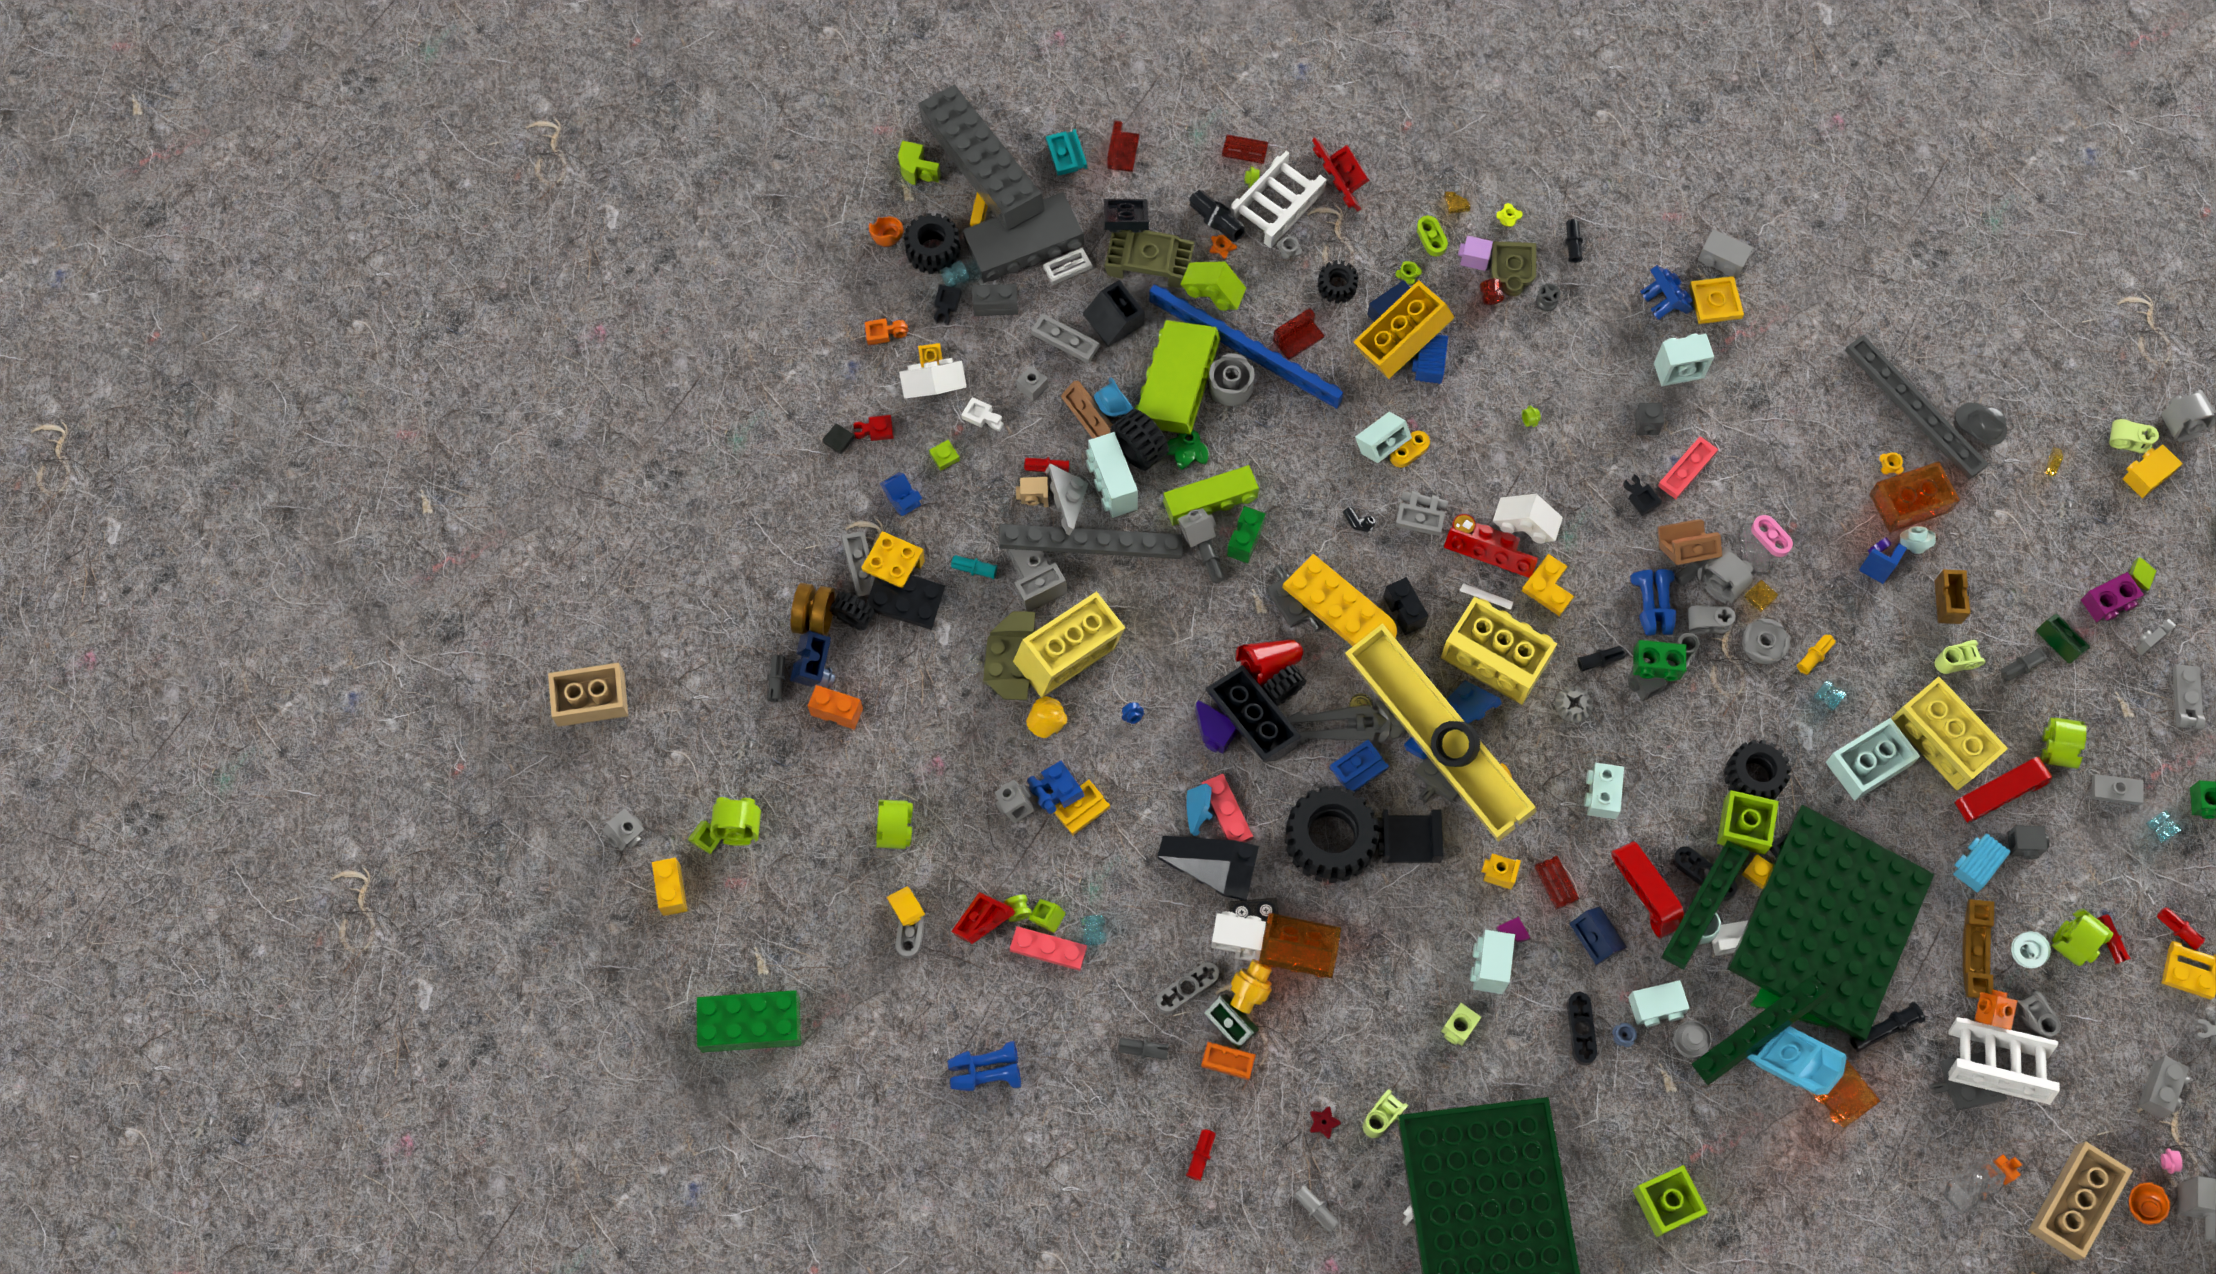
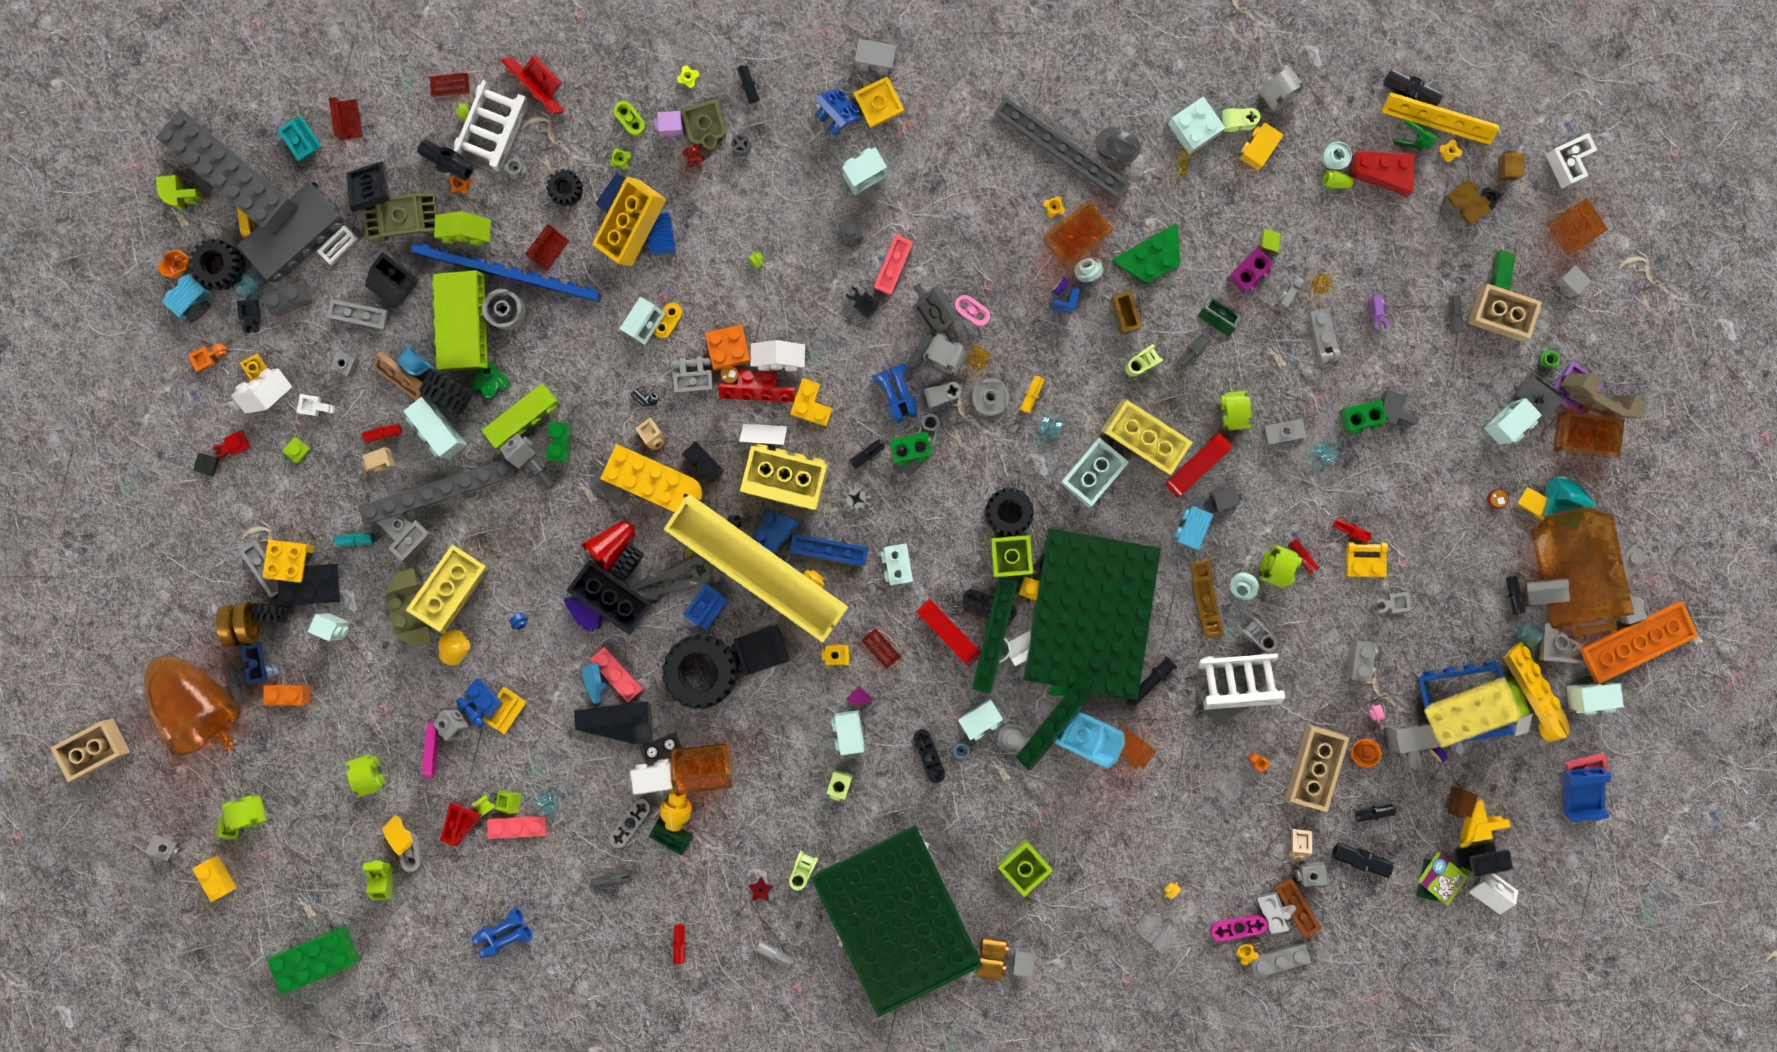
camera: 15 degrees left, 20 degrees up
blue brick [880,472,922,516] -> none
light grey wing [1045,464,1088,535] -> none
orange plate [1201,1041,1256,1080] -> none
black tyre [1431,721,1480,767] -> none
clear yellow tile [1444,191,1471,214] -> none
dark blue panel [1569,907,1627,965] -> none
medium nougat panel [1658,519,1722,565] -> none
orange brick [1974,989,2017,1030] -> none
none -> clear orange windscreen [143,656,241,756]
none -> medium azure brick [162,274,211,320]
none -> clear smoke tile [186,301,211,323]
none -> light aqua brick [308,613,350,641]
none -> lime brick [363,860,393,900]
none -> dark pink beam [422,722,440,779]
none -> tan bracket [635,417,668,452]
none -> orange plate [705,324,751,371]
none -> blue plate [789,533,868,566]
none -> dark grey plate [913,283,959,341]
none -> green wing [1112,223,1180,284]
none -> light aqua brick [1168,96,1225,155]
none -> clear yellow plate [1312,274,1331,293]

